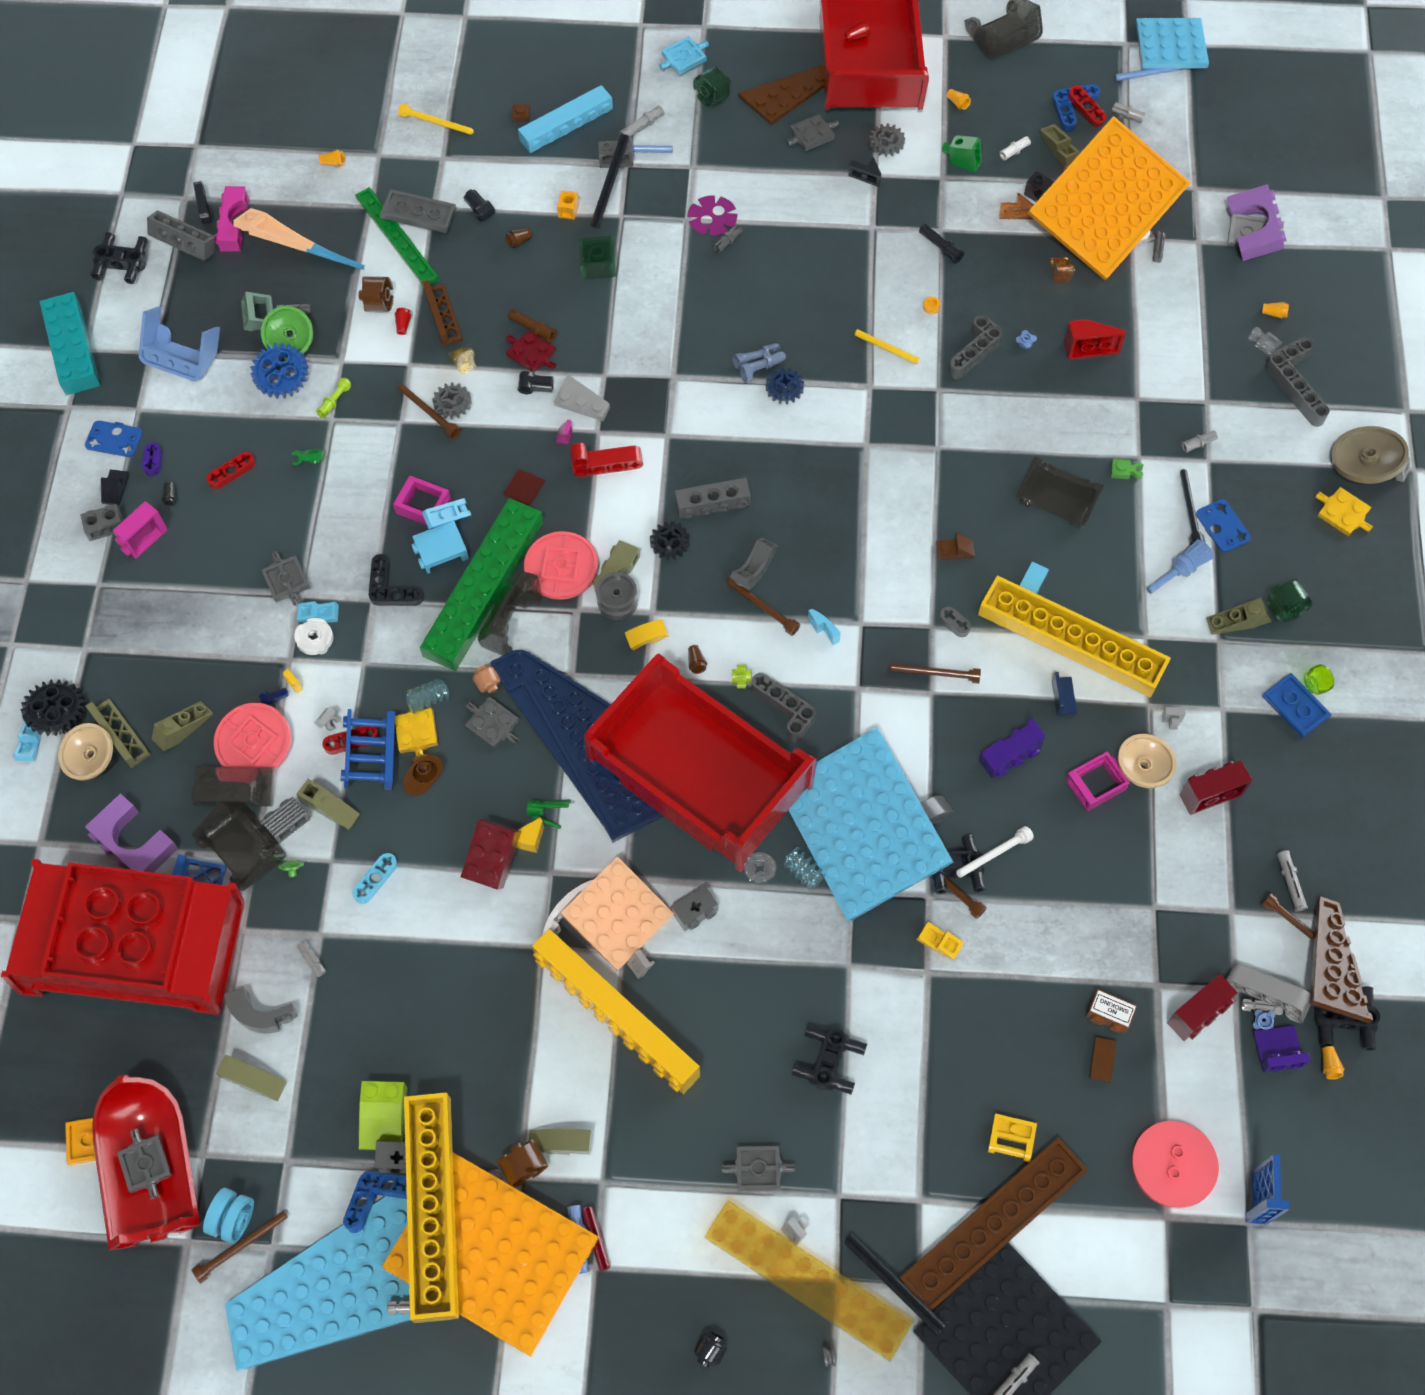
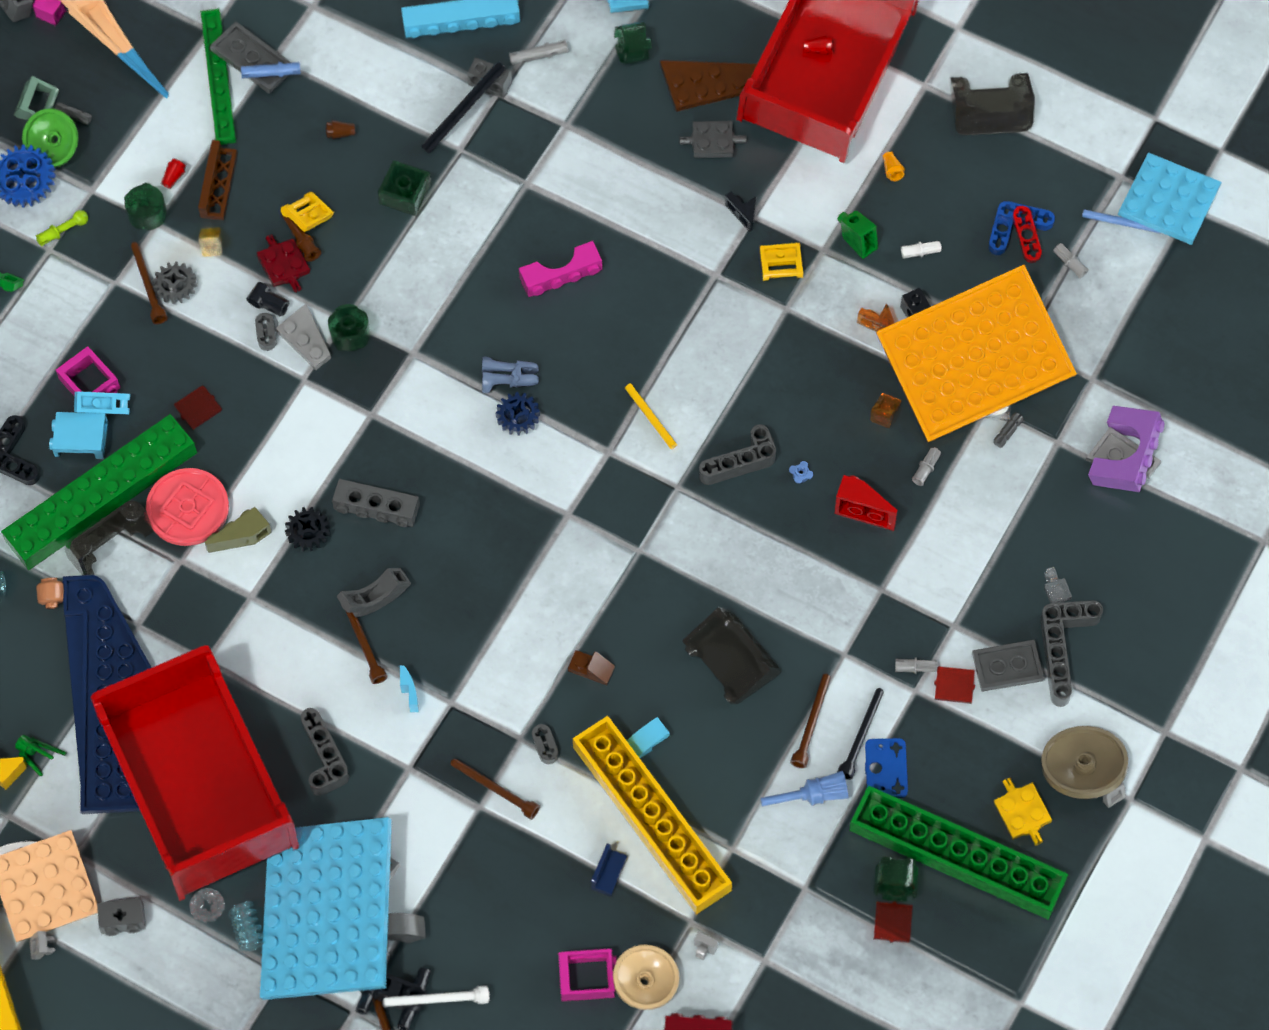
camera: 25 degrees right, 0 degrees up
reddish brown brick [358,276,394,312] -> none
black piece [463,189,495,222] -> none
dark grey plate [465,697,520,749] -> none
dark pink slope [556,419,573,444] -> none
light orange brick [557,191,579,220] -> none
red beam [570,443,643,477] -> none
dark grey wheel [596,572,638,620] -> none
yellow slope [625,619,669,651] -> none
medium blue bar [632,145,673,153] -> none
magenta piece [687,195,738,236] -> none
reddish brown cone [688,645,707,674] -> none
dark grey pin [713,224,743,254] -> none
lime gear [732,664,751,688] -> none
dark grey gear [869,123,905,157] -> none
black pin [919,224,965,264] -> none
light orange tile [923,296,941,314] -> none
dark purple wedge [979,718,1046,779] -> none
olive slope [1040,124,1081,167] -> none
bright green plate [1111,459,1144,479] -> none
olive slope [1206,598,1272,635] -> none
light orange cone [1262,302,1289,319] -> none
blue tile [1262,673,1332,738] -> none
clear neon green hair [1304,664,1335,695] -> none
none -> clear green brick [124,183,167,230]
none -> medium blue pin [241,62,301,79]
none -> dark grey beam [255,313,276,351]
none -> yellow plate [281,192,334,232]
none -> clear green brick [328,304,370,351]
none -> dark pink arch [519,241,602,297]
none -> yellow plate [760,243,803,281]
none -> reddish brown piece [790,674,831,769]
none -> green brick [849,785,1068,920]
none -> clear red piece [874,901,912,943]
none -> light grey axle [912,447,941,486]
none -> clear red piece [934,666,975,704]
none -> dark grey plate [972,640,1044,692]

